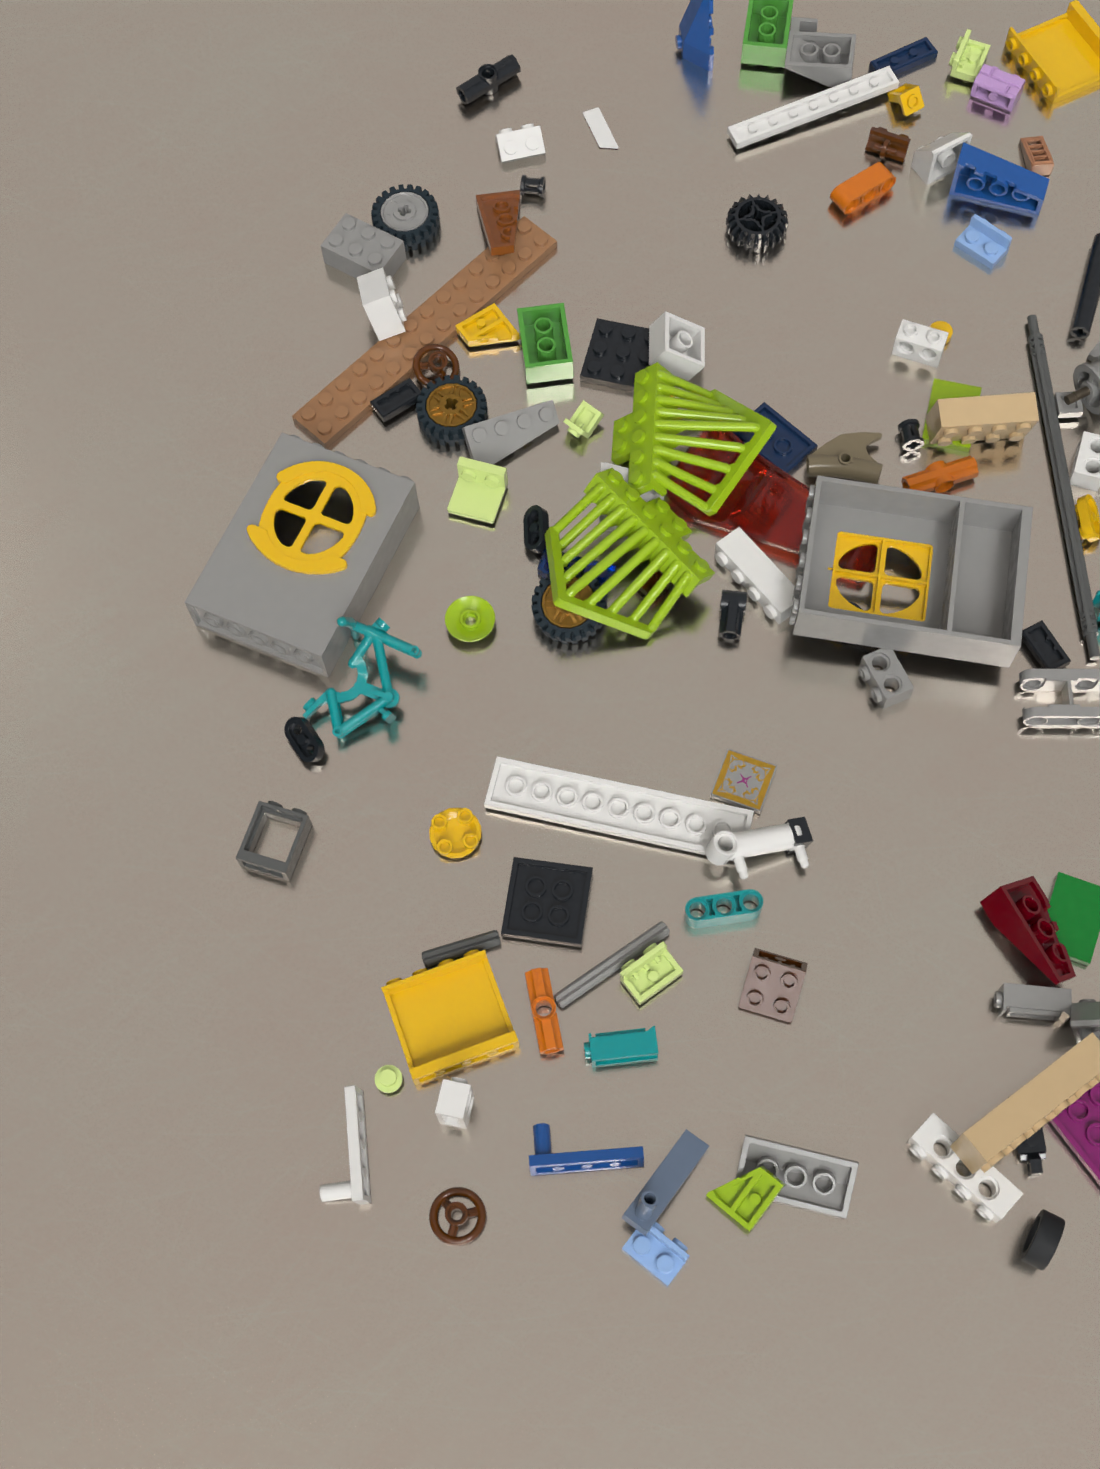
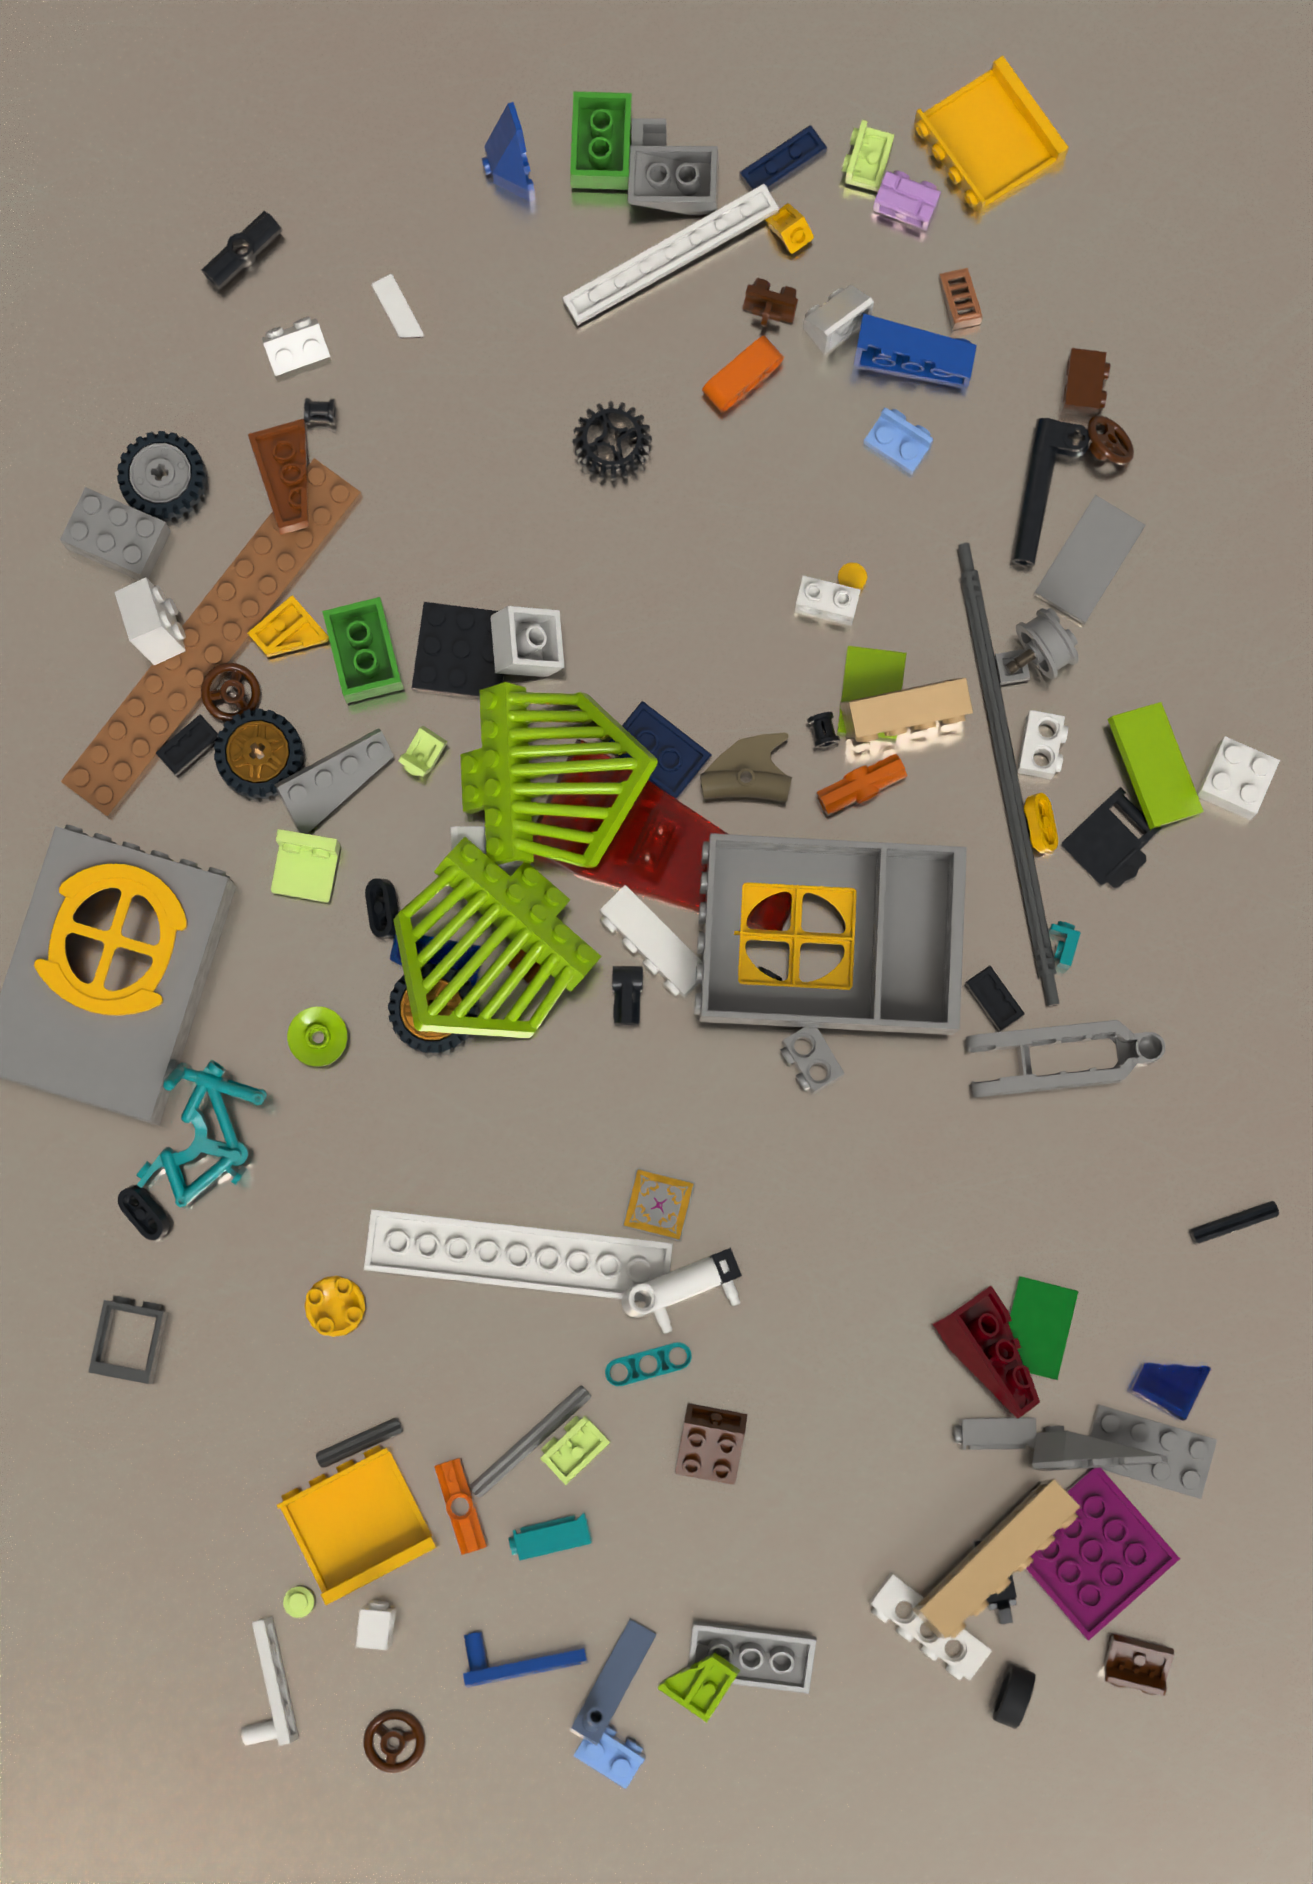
camera: 10 degrees left, 15 degrees up
black plate [501,857,593,947] -> none

